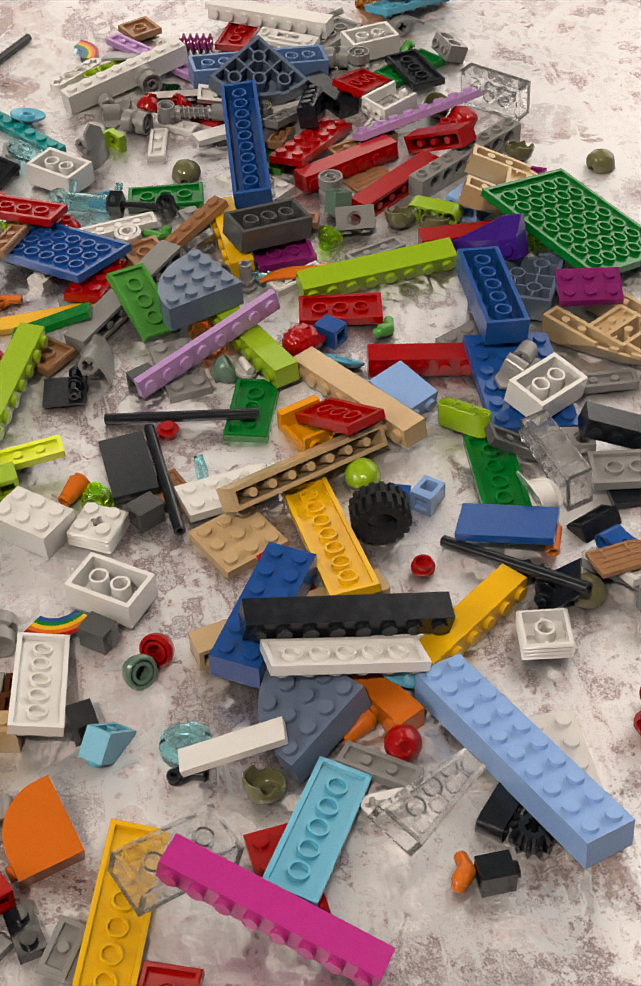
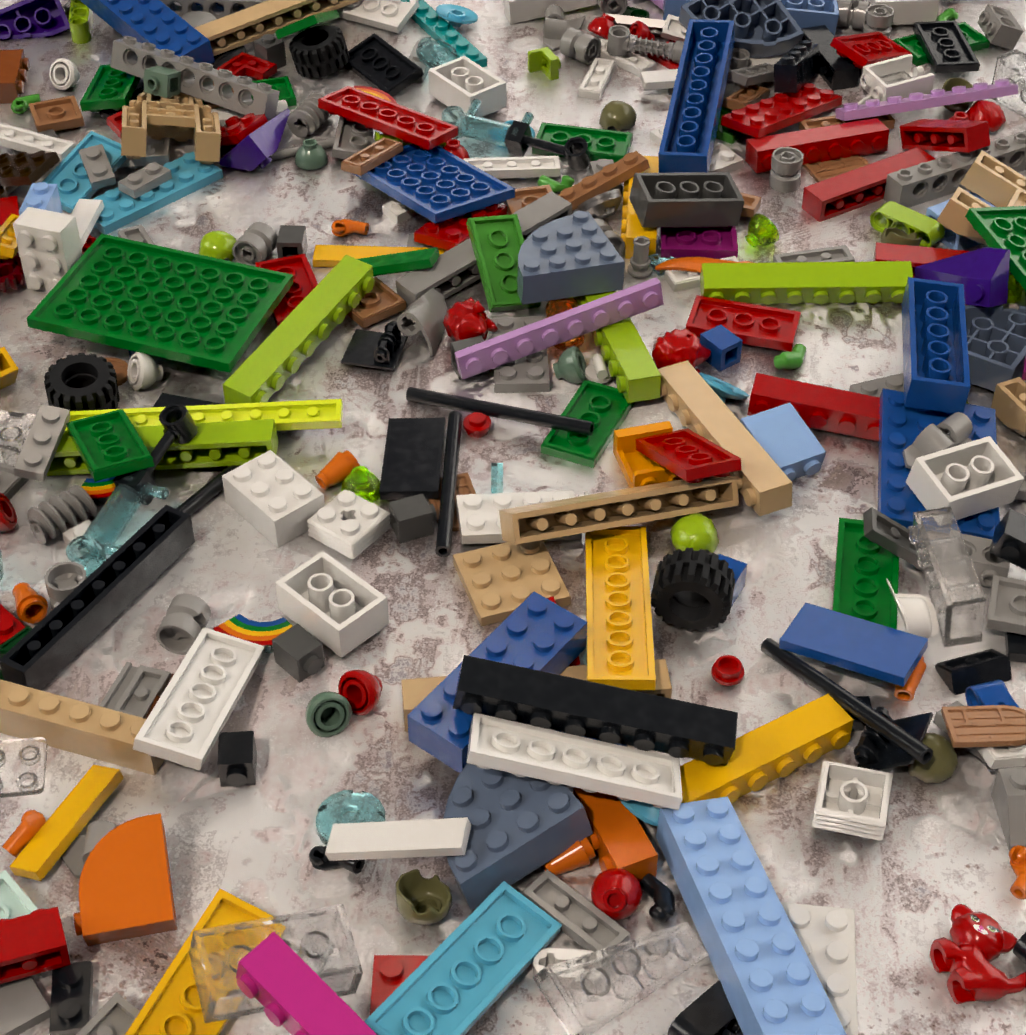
camera: 15 degrees right, 0 degrees up
light grey panel [75,123,110,170] -> none
medium azure slope [78,721,136,768] -> none
white brick [114,224,141,243] -> none
sand green brick [324,188,352,218] -> none
light grey brick [334,204,376,235] -> none
olive hair [384,206,415,229] -> none
light blue brick [410,475,445,517] -> none
lime beam [437,398,492,438] -> none
none -> red animal [443,297,498,341]
none -> black arm [640,873,675,924]

